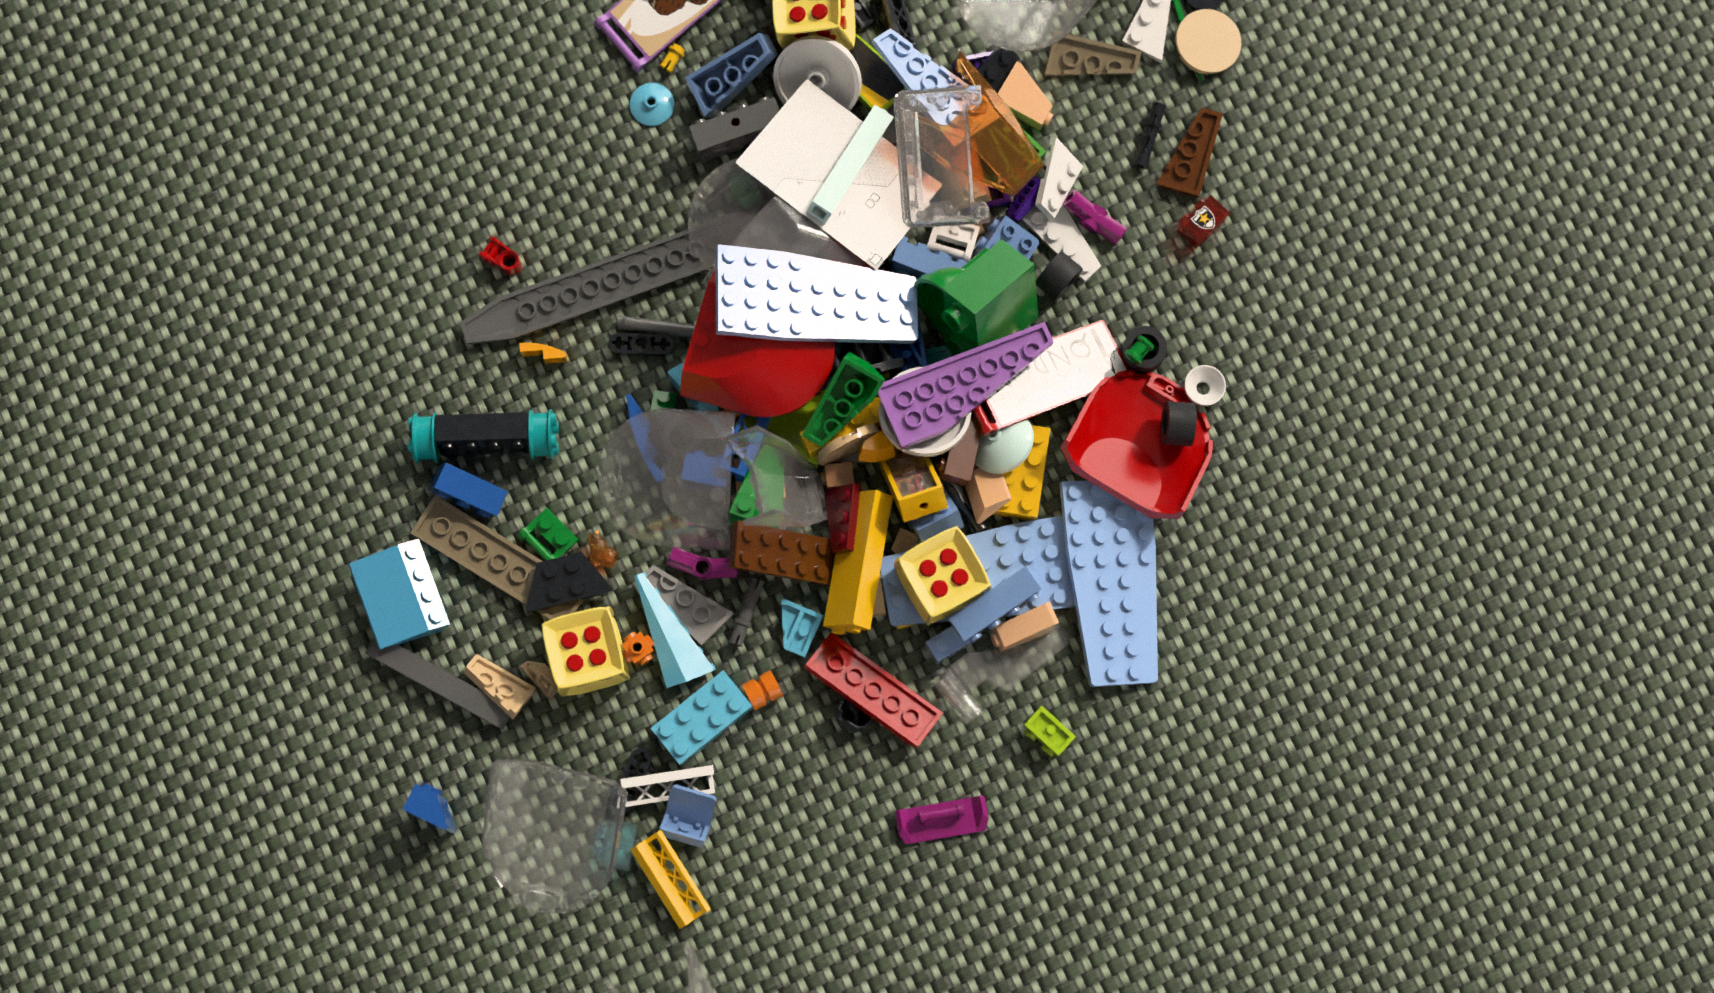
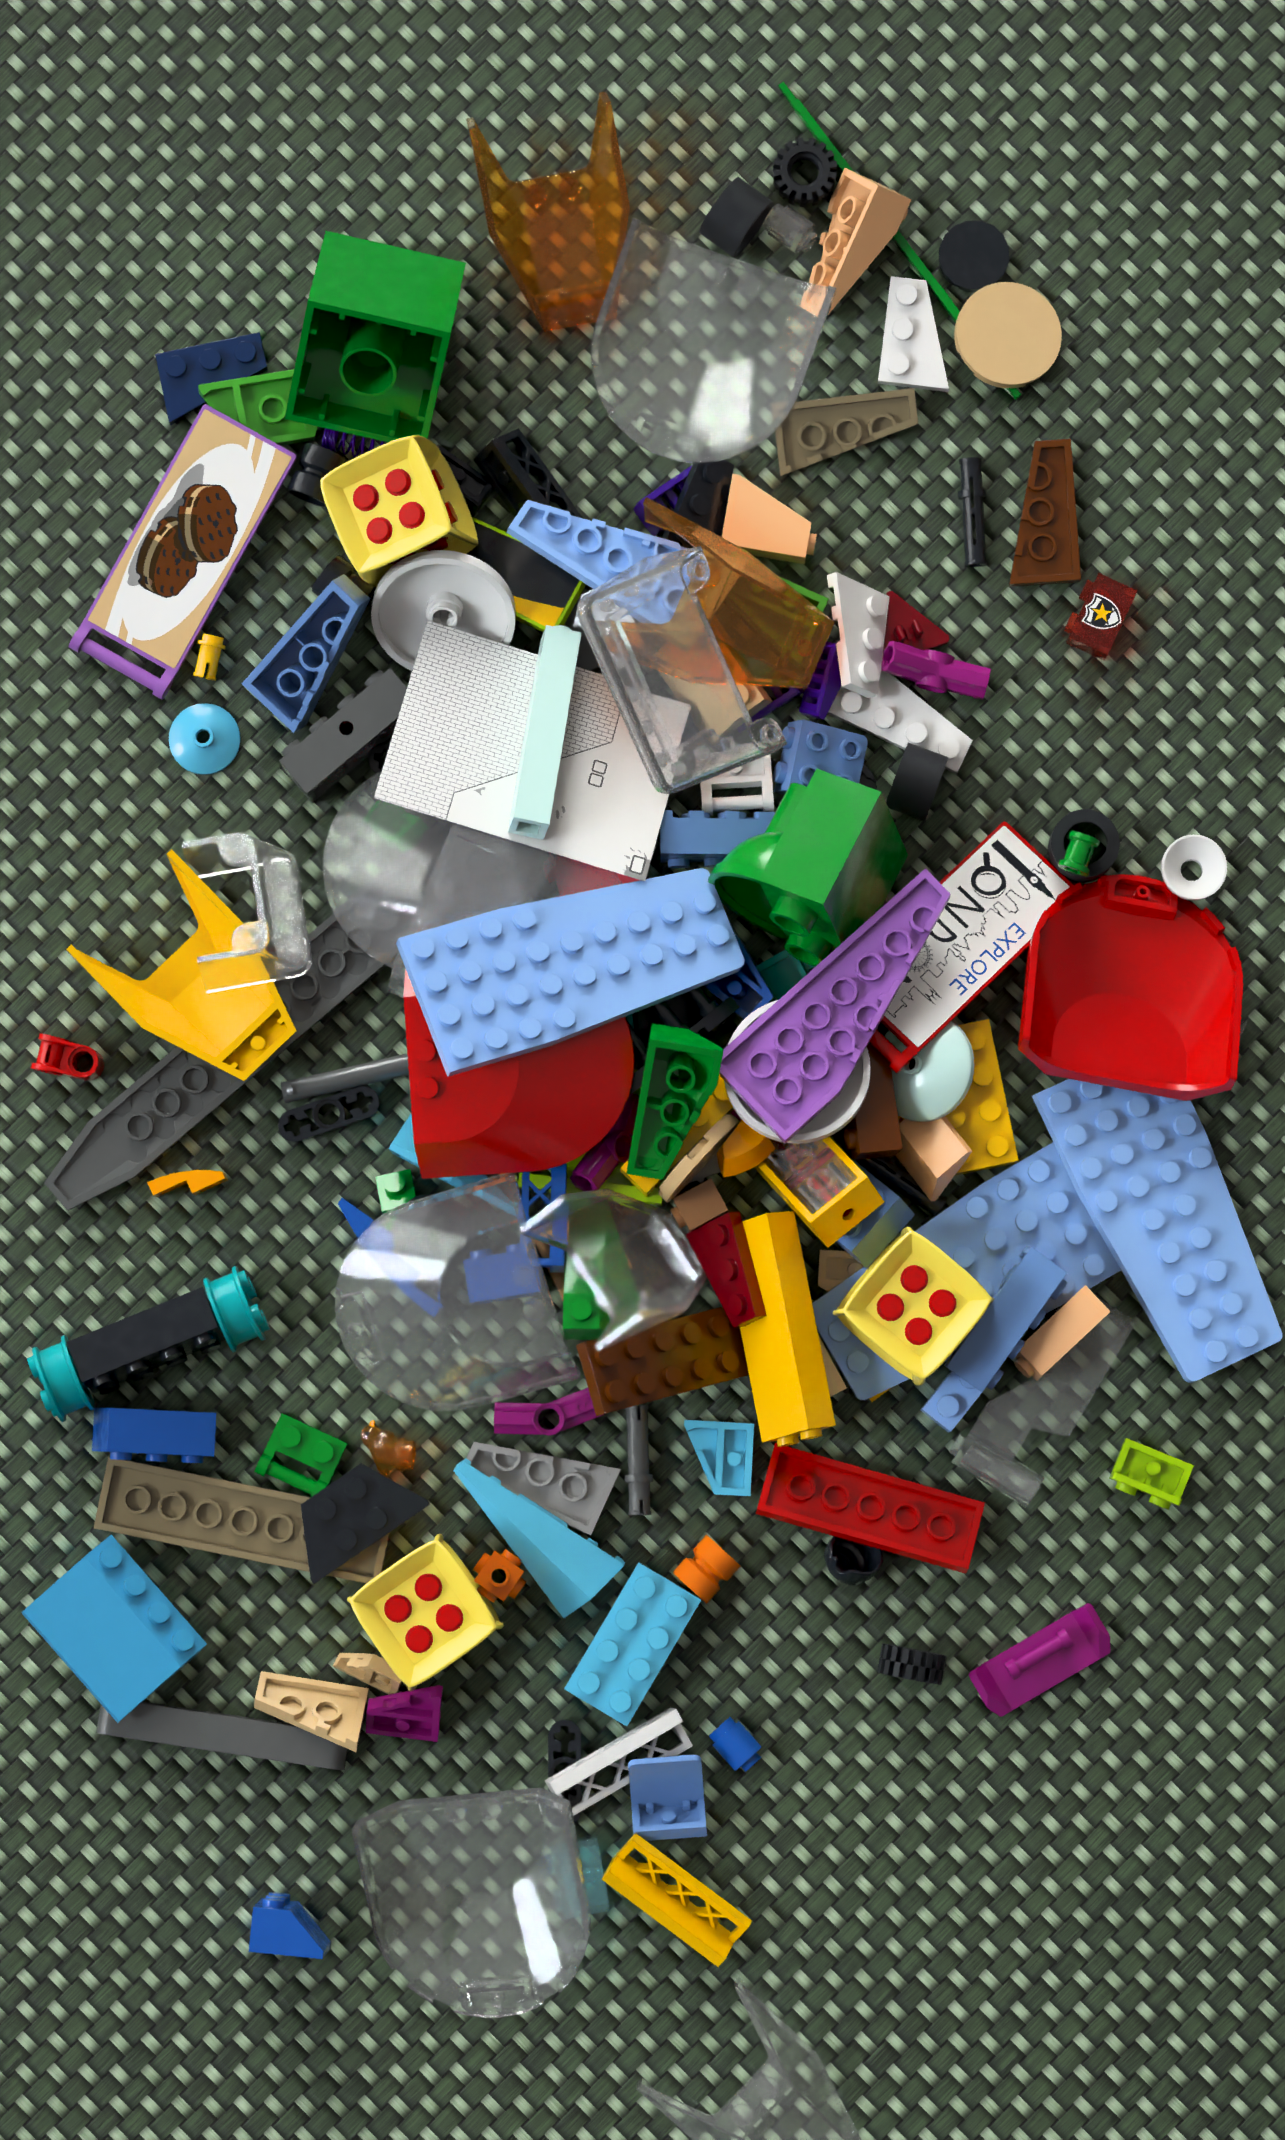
camera: 15 degrees left, 5 degrees up
black piece [1160,401,1197,446] -> none
none -> yellow windscreen [66,849,297,1081]
none -> clear windscreen [181,832,312,993]
none -> magenta wing [366,1685,443,1742]
none -> magenta piece [570,1093,639,1195]
none -> blue brick [709,1717,762,1772]
none -> black tyre [877,1643,947,1685]
none -> dark red piece [881,591,950,666]

